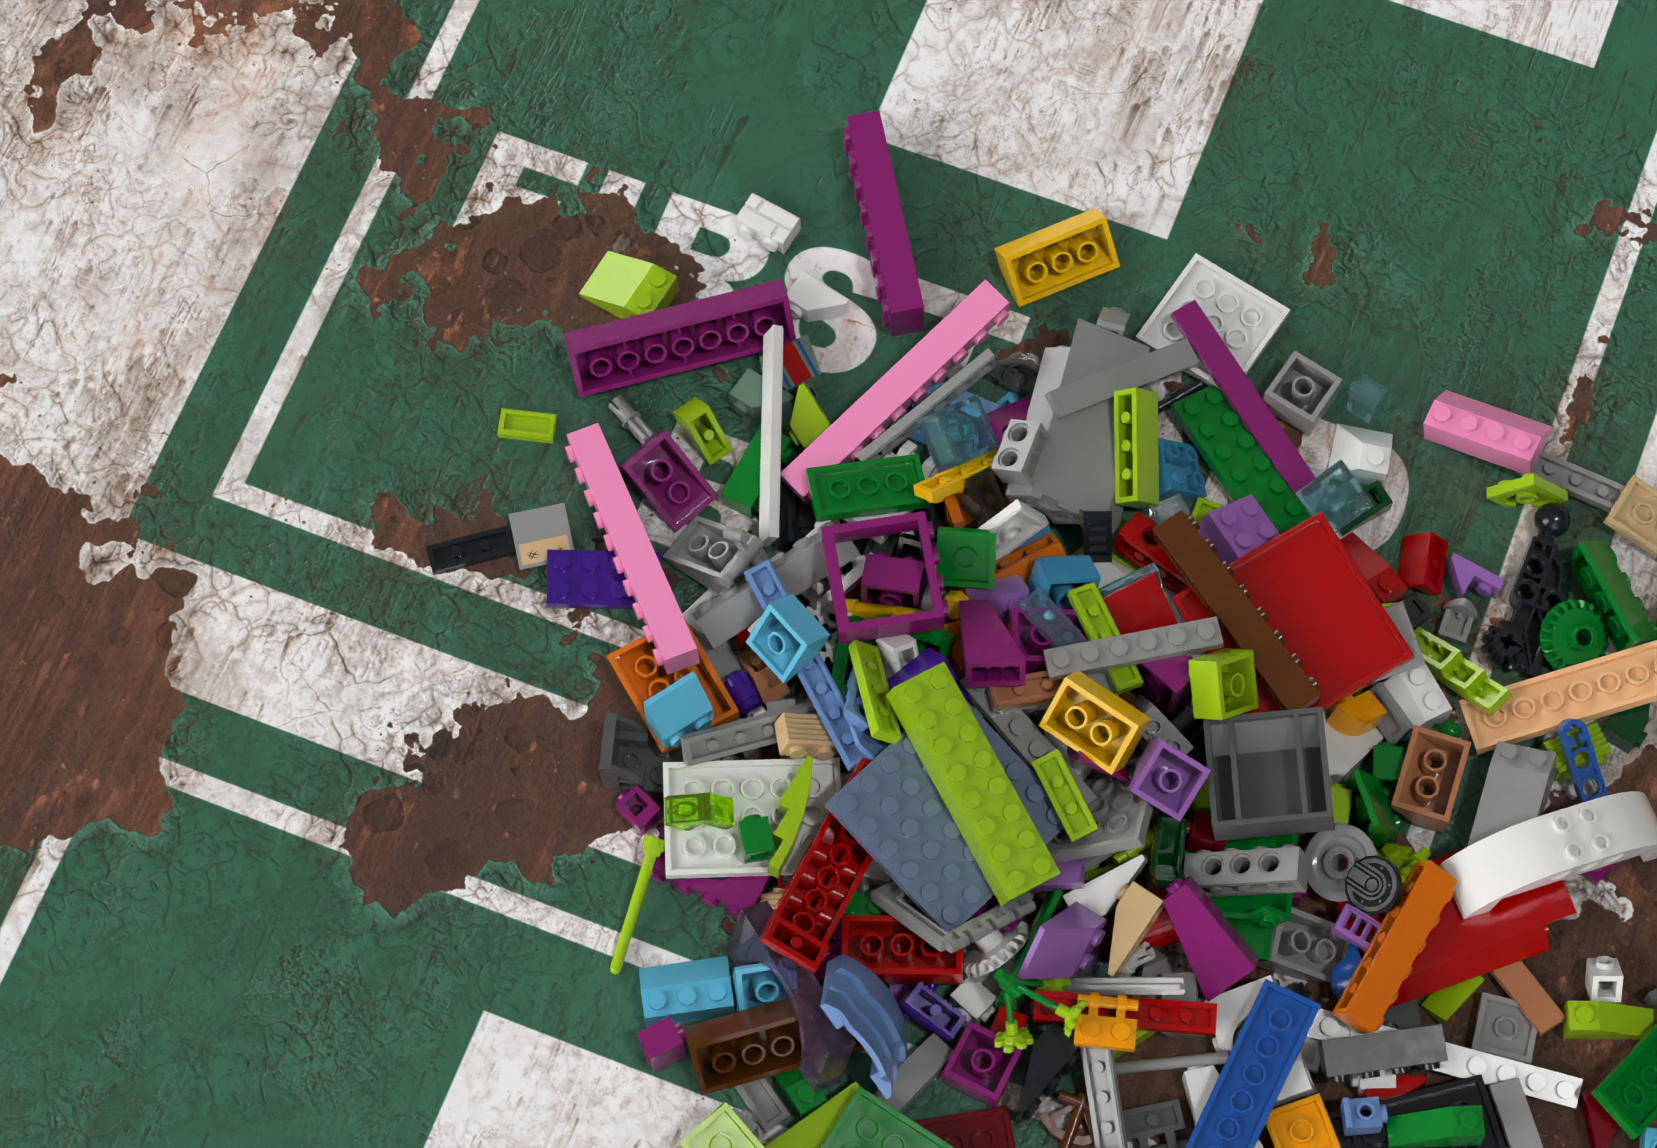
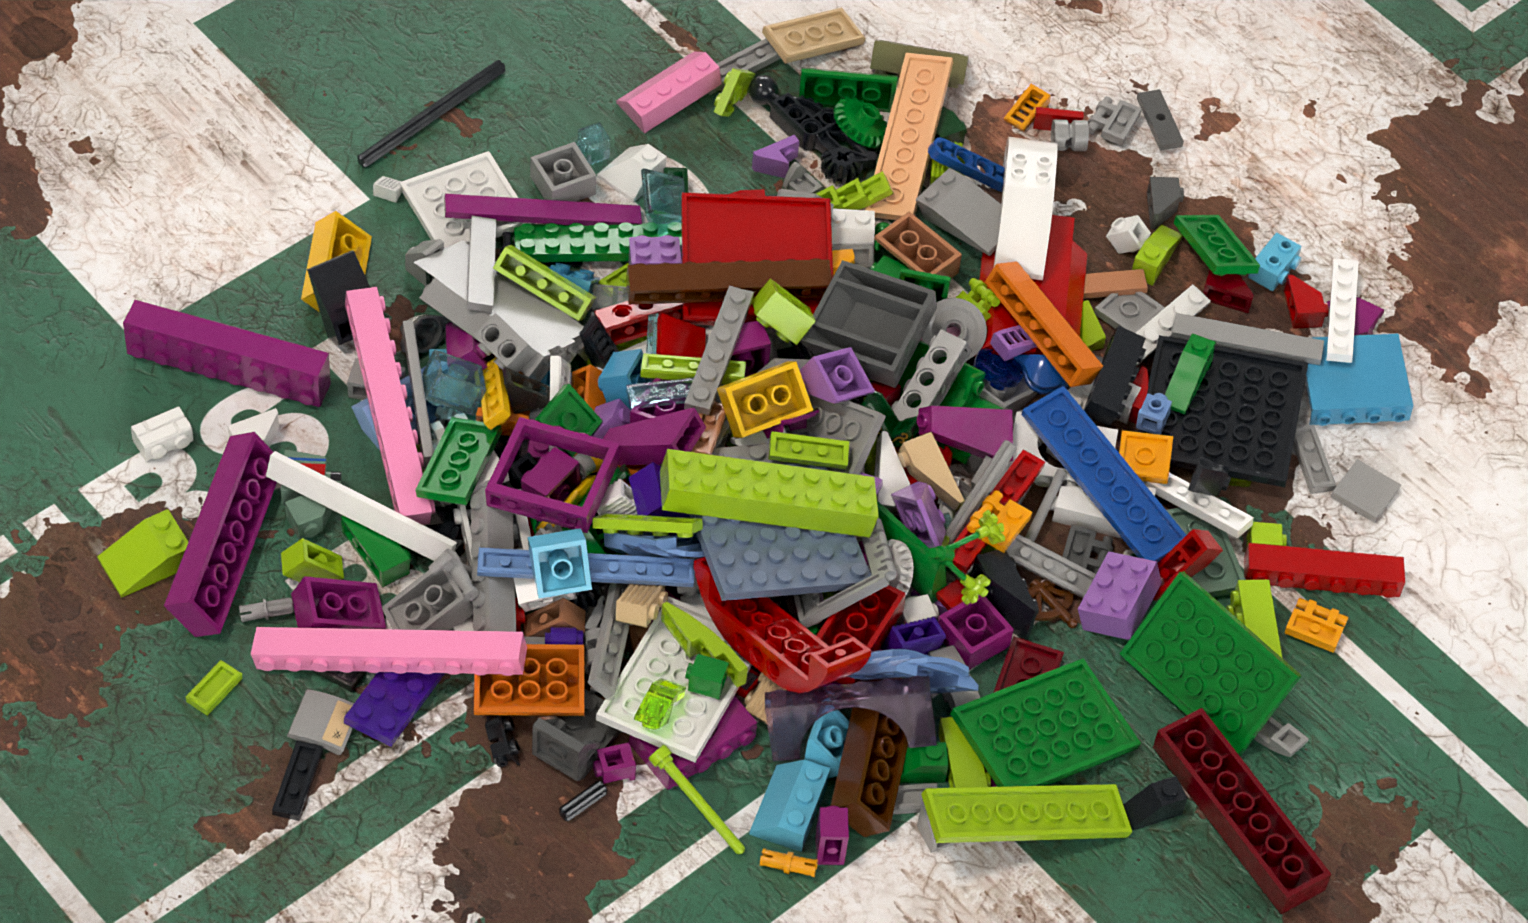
camera: 70 degrees left, 15 degrees down
medium azure slope [643,671,714,750] -> none
lime slope [789,382,832,449] -> none
tile [1345,855,1404,916] -> none
red panel [1398,532,1449,596] -> none
none -> black slope [307,250,370,345]
none -> black axle [357,60,505,168]
none -> white slope [373,176,402,203]
none -> black hinge [485,715,521,767]
none -> black axle [559,781,607,821]
none -> light orange pin [760,848,818,877]
none -> clear blue plate [973,349,1023,391]

